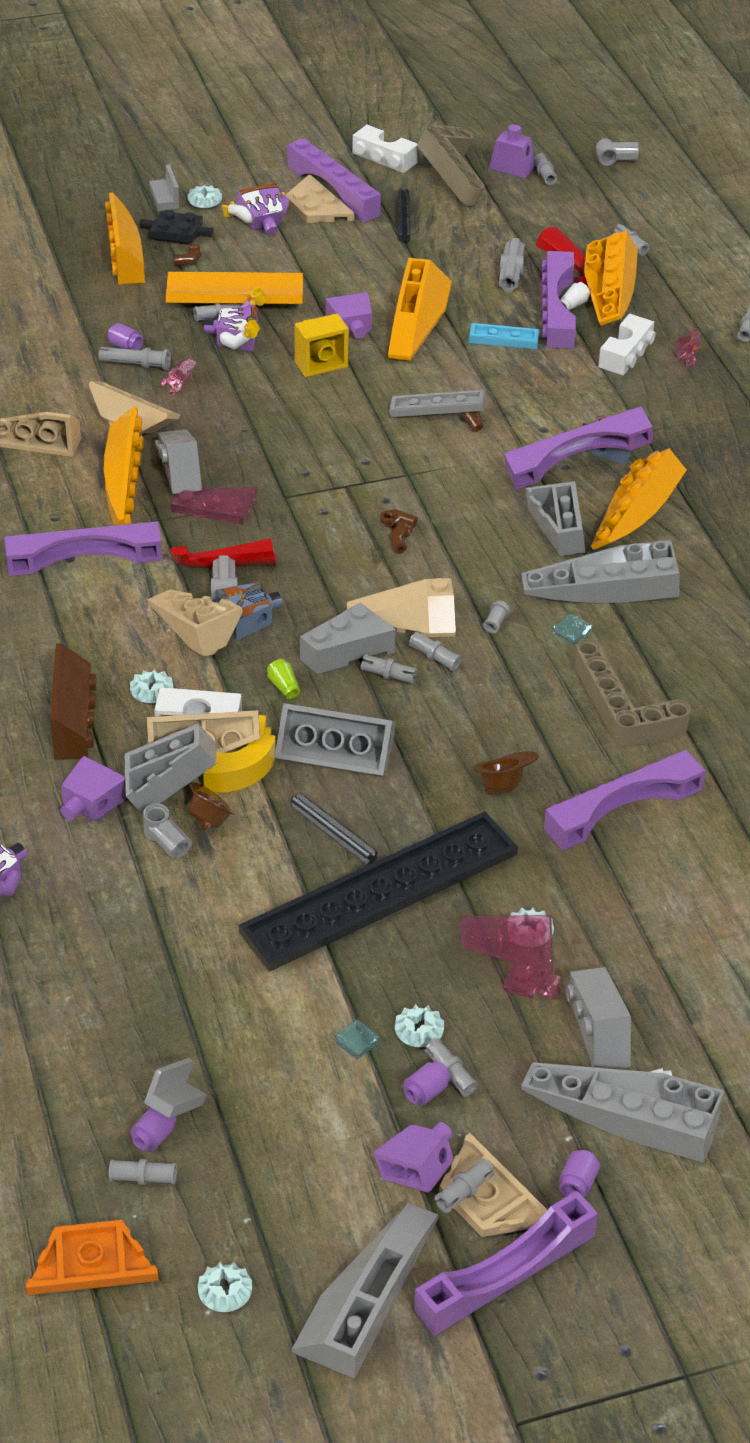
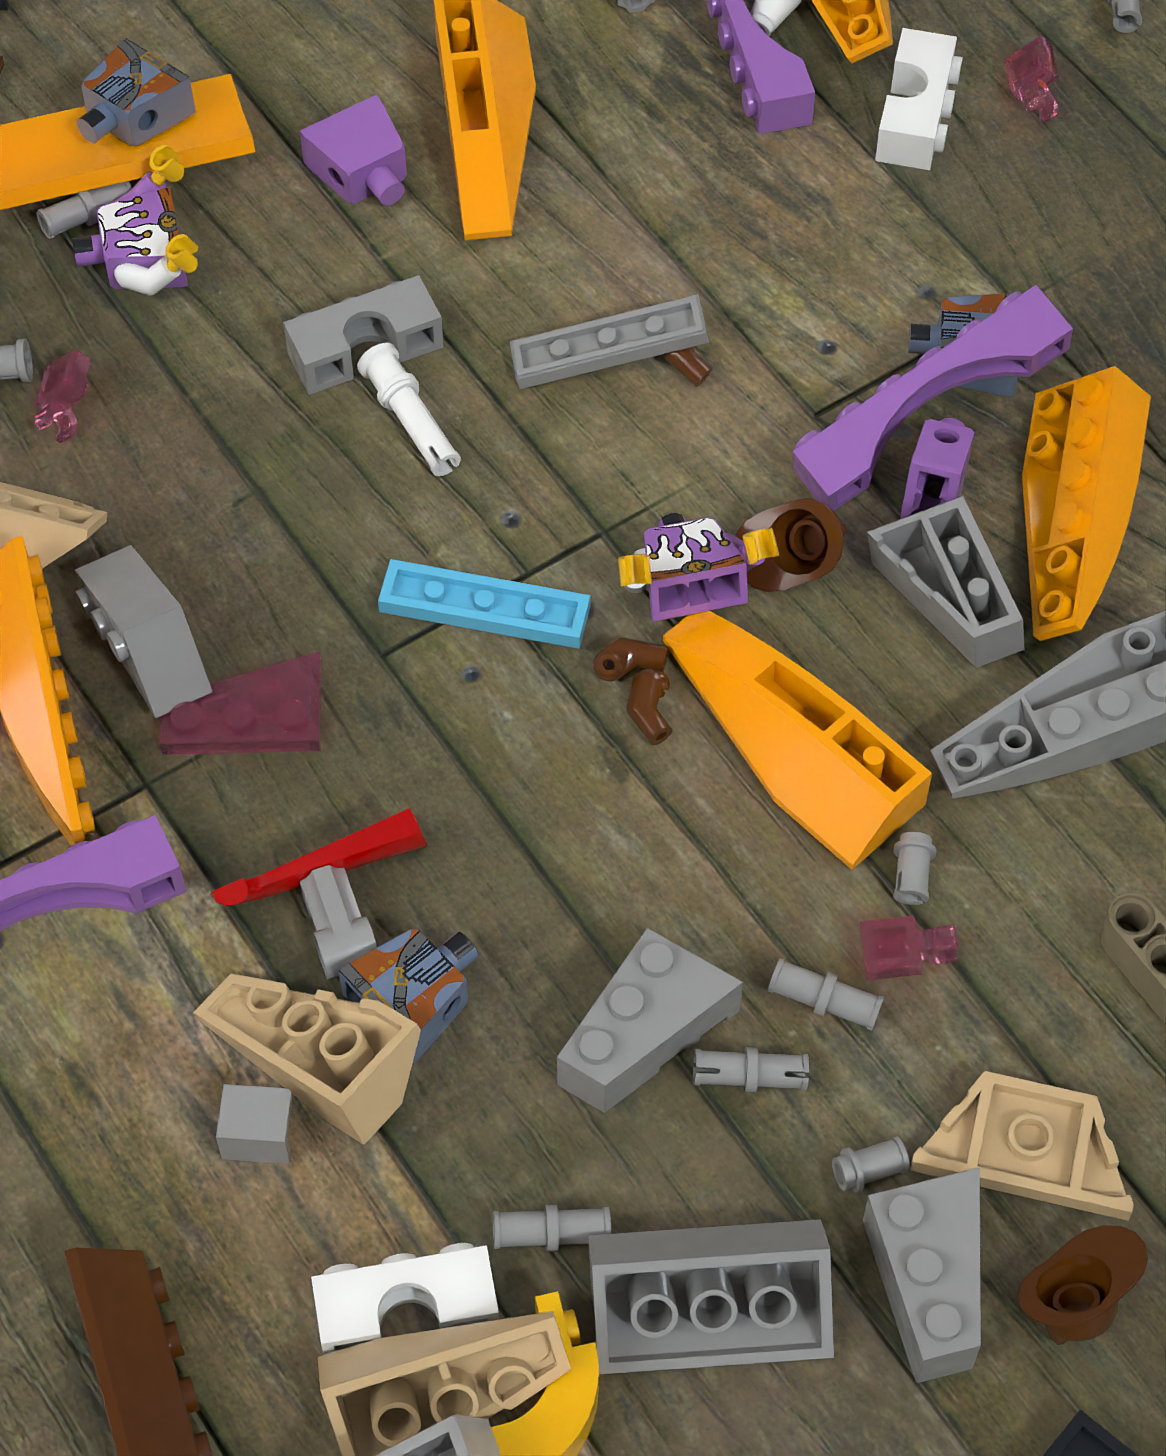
camera: 15 degrees left, 15 degrees up
light aqua gear [130,669,173,703] -> none
lime cone [267,659,301,699] -> none
yellow brick [294,313,349,377] -> none
tan wedge [347,578,456,637] -> none
medium azure tile [469,323,539,349] -> none
clear light blue tile [554,613,591,645] -> none
none -> sand blue torso [77,38,196,146]
none -> light grey panel [216,1084,292,1164]
none -> light grey arch [283,275,444,395]
none -> white pin [357,343,461,476]
none -> medium azure plate [378,559,591,649]
none -> light grey pin [492,1204,611,1251]
none -> torso [618,513,779,622]
none -> light orange wedge [663,610,932,870]
none -> reddish brown piece [736,498,847,592]
none -> light grey pin [832,1136,910,1193]
none -> clear pink plate [859,916,959,980]
none -> light grey wedge [863,1167,981,1383]
none -> medium lavender torso [900,418,975,519]
none -> tan wing [910,1071,1134,1221]

